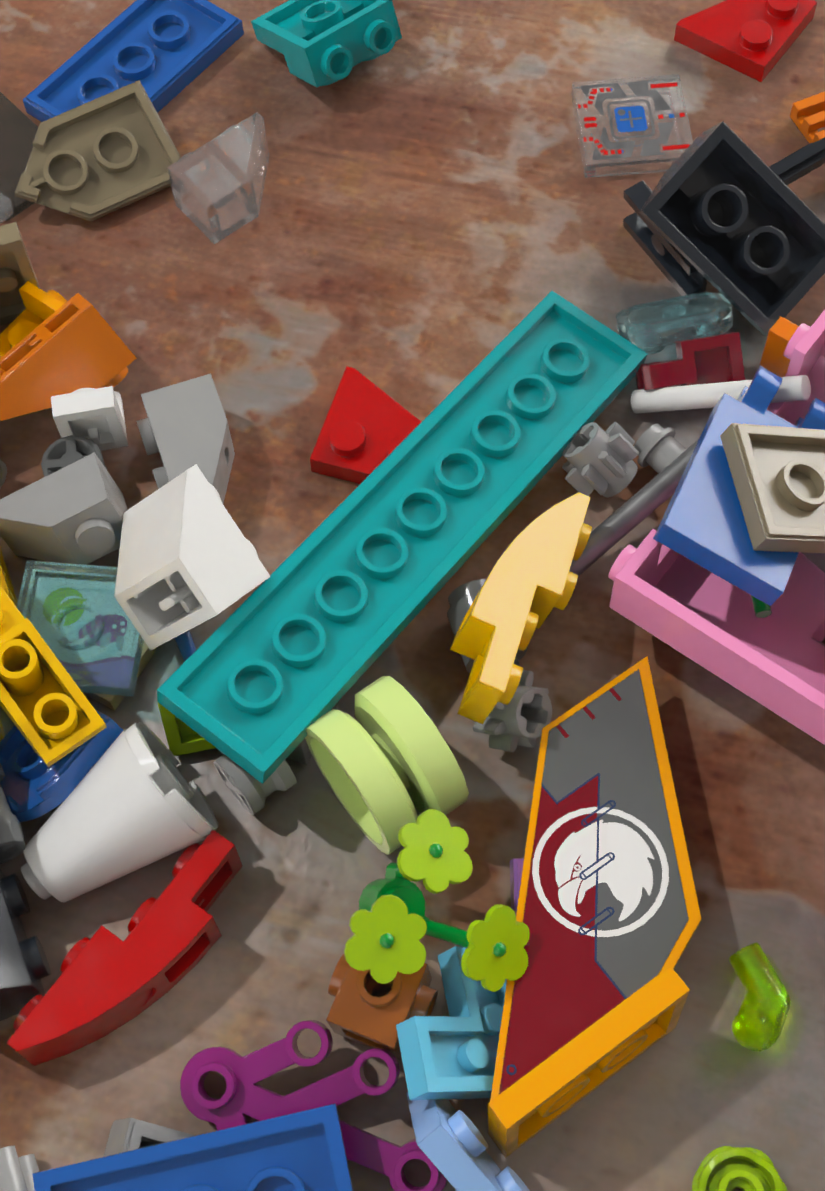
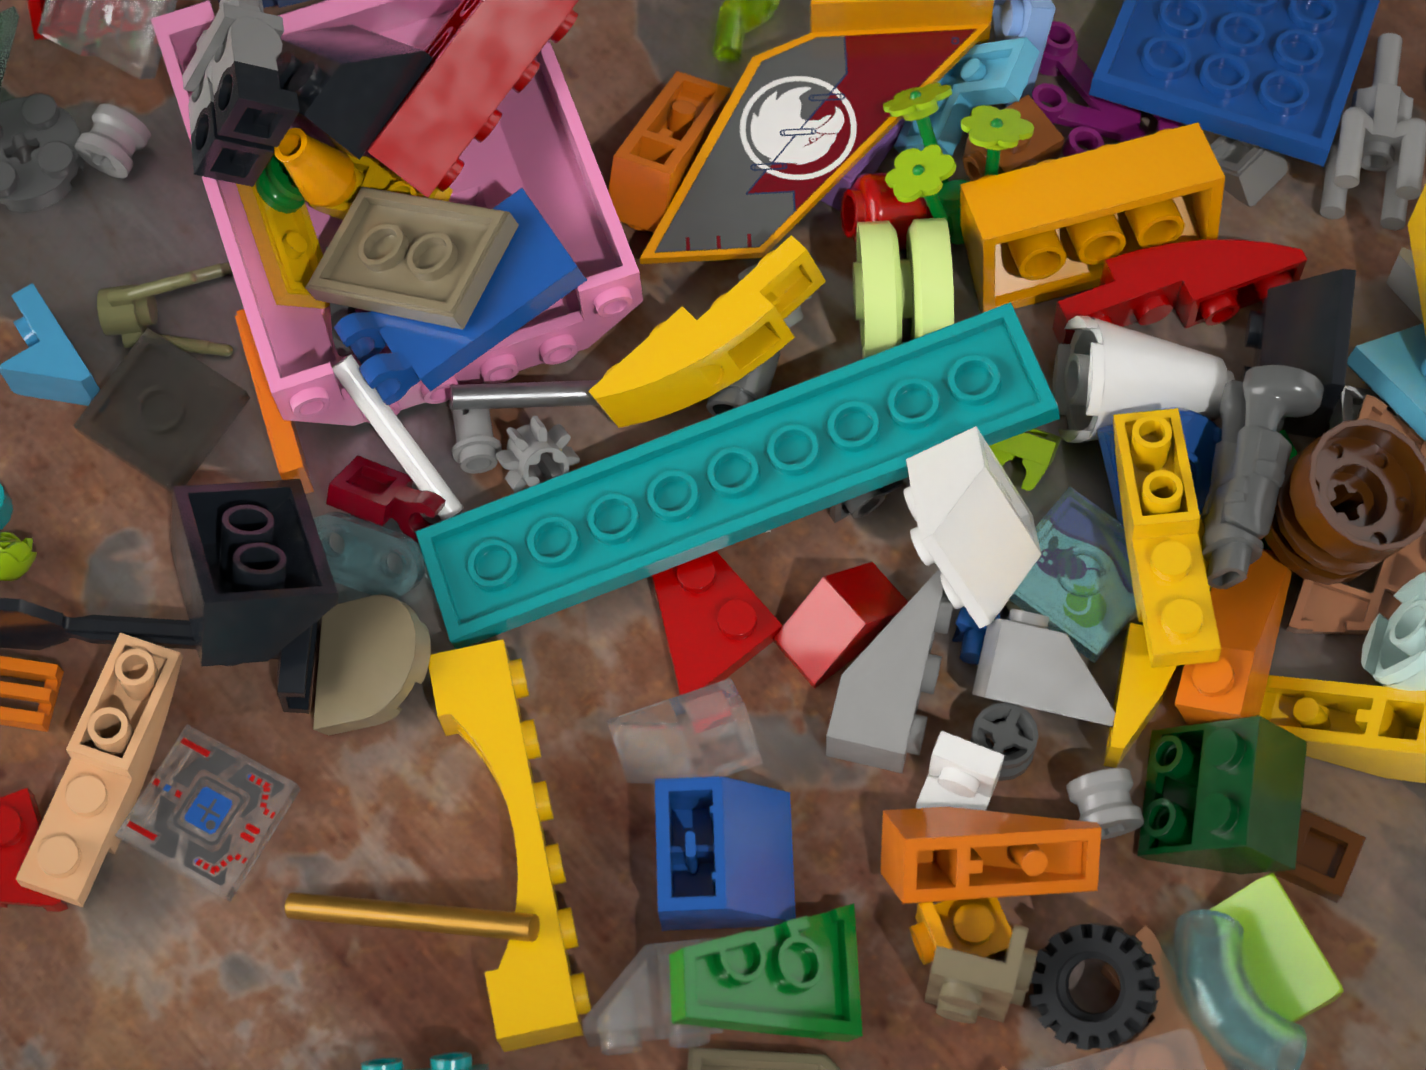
camera: 145 degrees left, 5 degrees up
none -> light nougat slope [16,633,183,907]
none -> pearl gold bar [285,892,540,942]
none -> dark tan tile [313,595,431,736]
none -> yellow arch [428,639,592,1052]
none -> clear slope [607,678,763,784]
none -> orange slope [608,71,732,233]
none -> blue slope [655,776,796,931]
none -> green wing [669,904,863,1042]
none -> slope [774,562,908,689]
none -> red head [841,173,933,252]
none -> light orange slope [960,122,1225,313]

